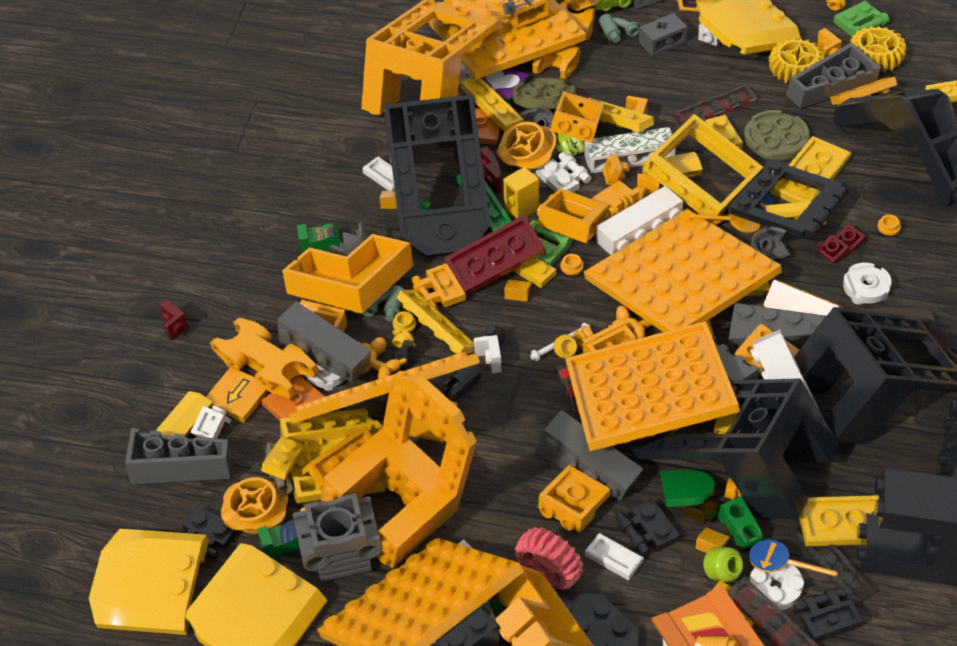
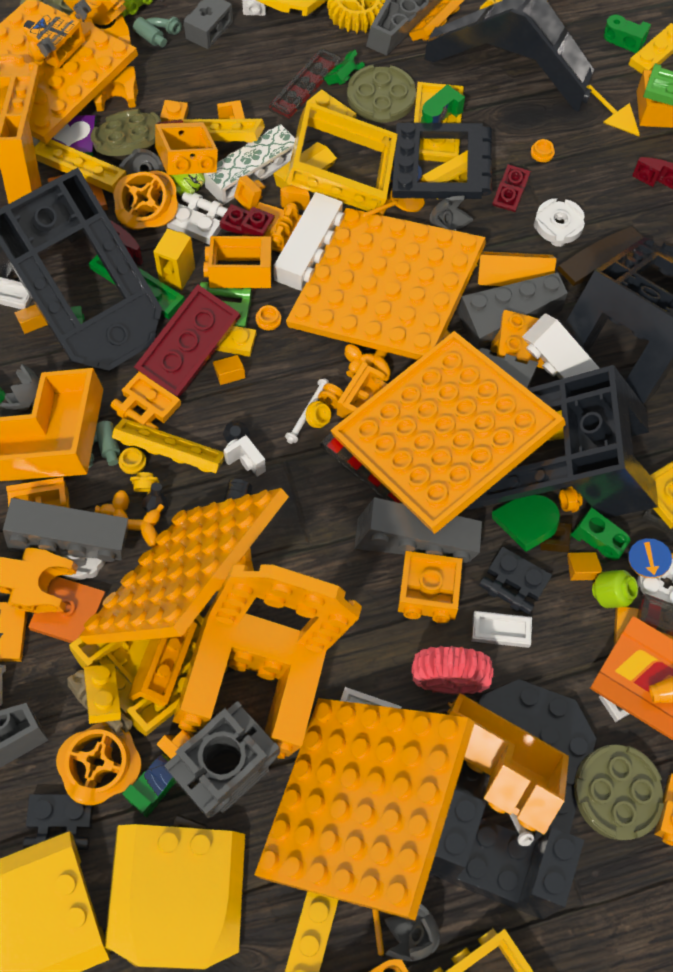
camera: 35 degrees left, 15 degrees up
none -> light orange plate [160,100,189,122]
none -> dark red slope [220,204,275,236]
none -> green plate [324,50,365,86]
none -> green leg [421,84,465,123]

